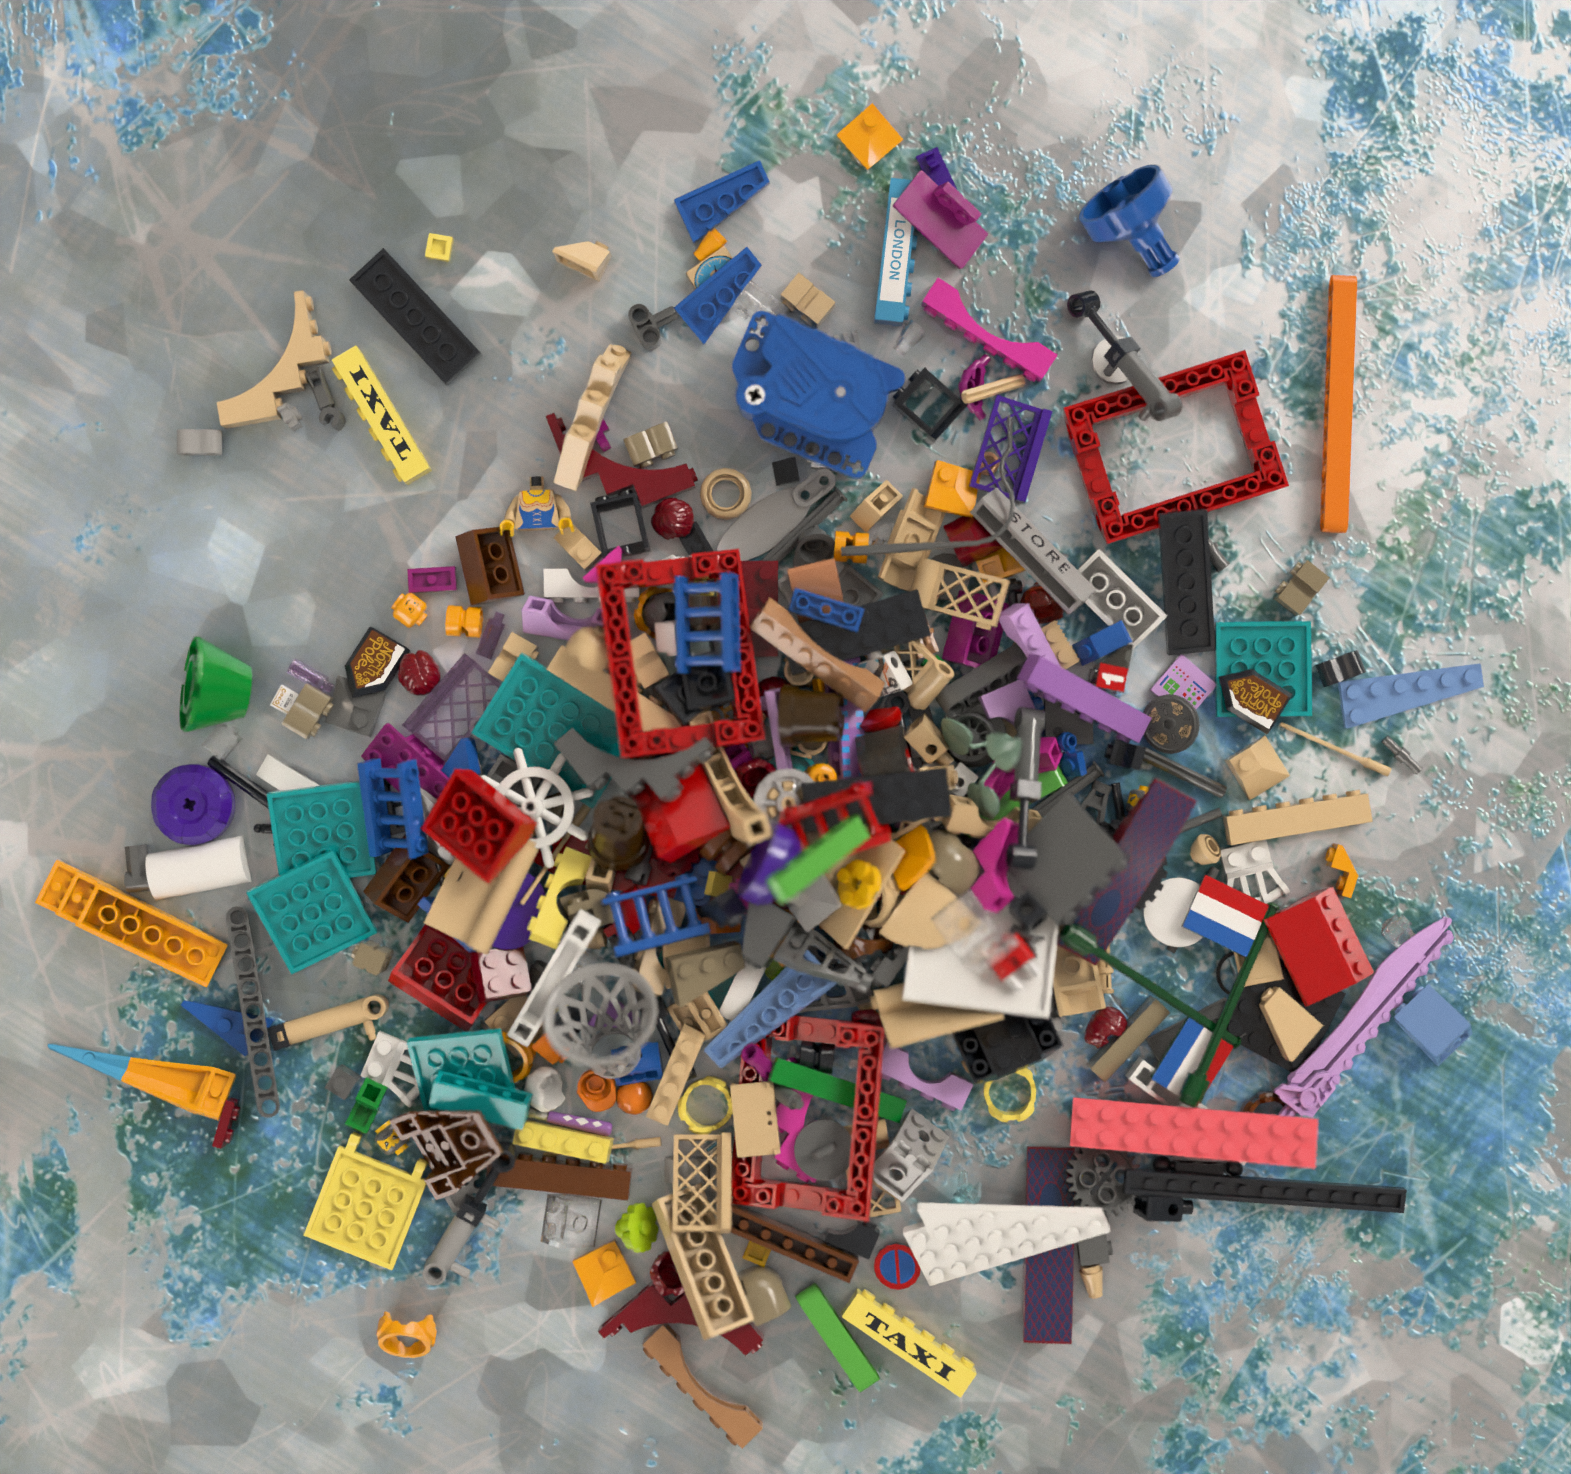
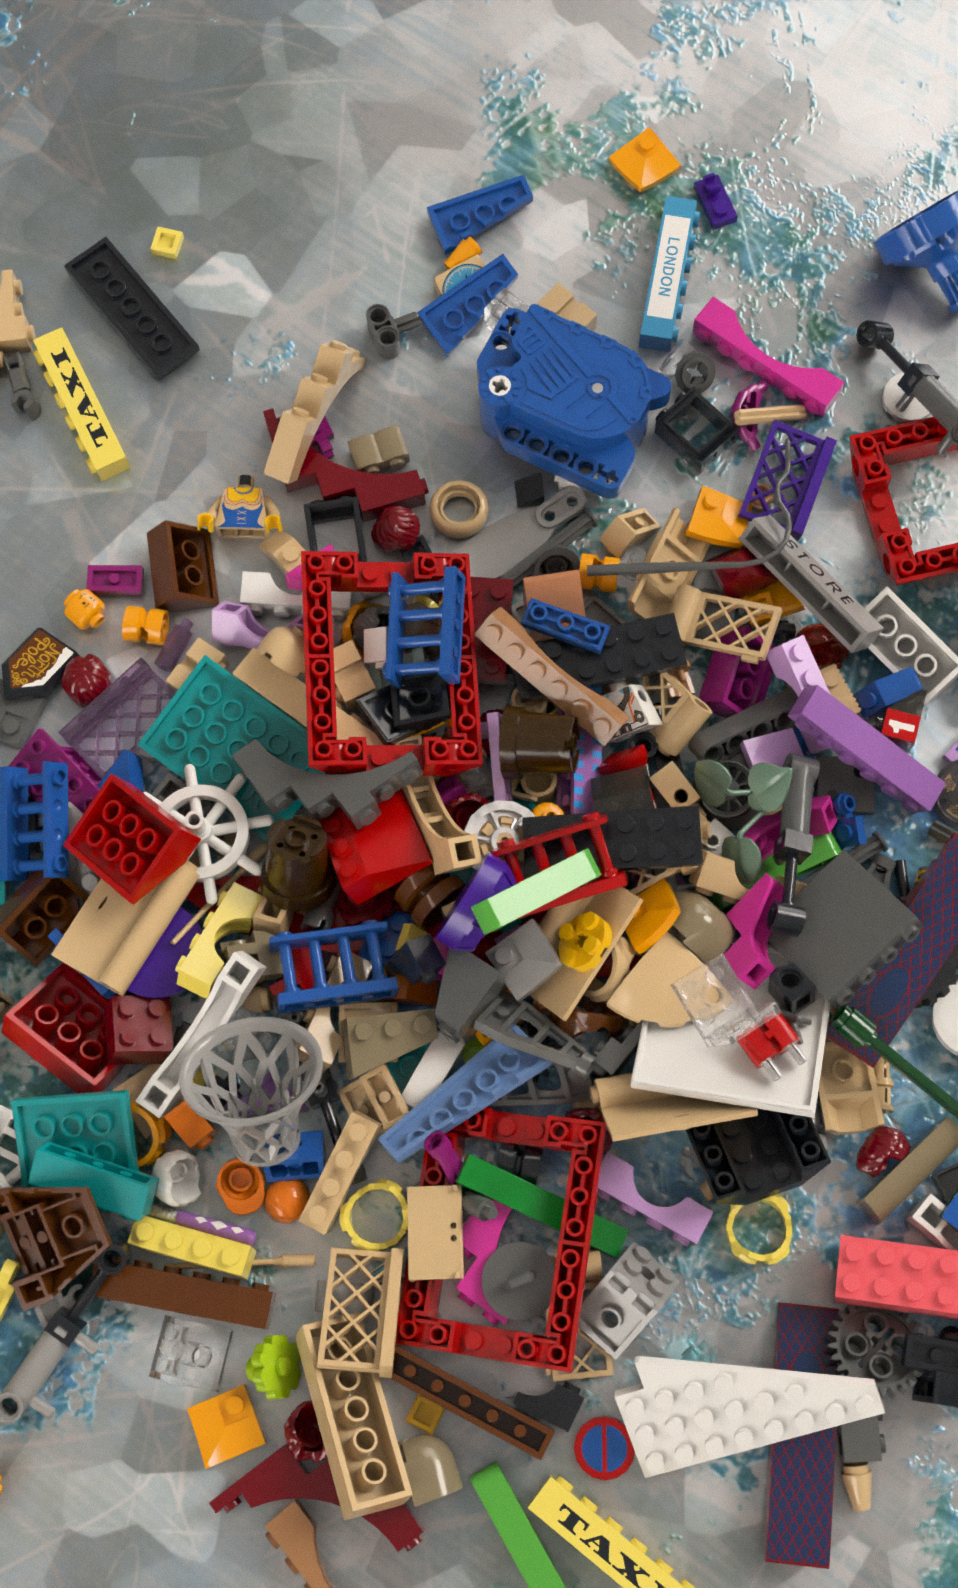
camera: 10 degrees right, 15 degrees down
tan slope [552,241,612,282] -> none
magenta bracket [893,171,988,269] -> none
black arch [1104,740,1146,771] -> none
none -> dark grey gear [674,351,716,393]

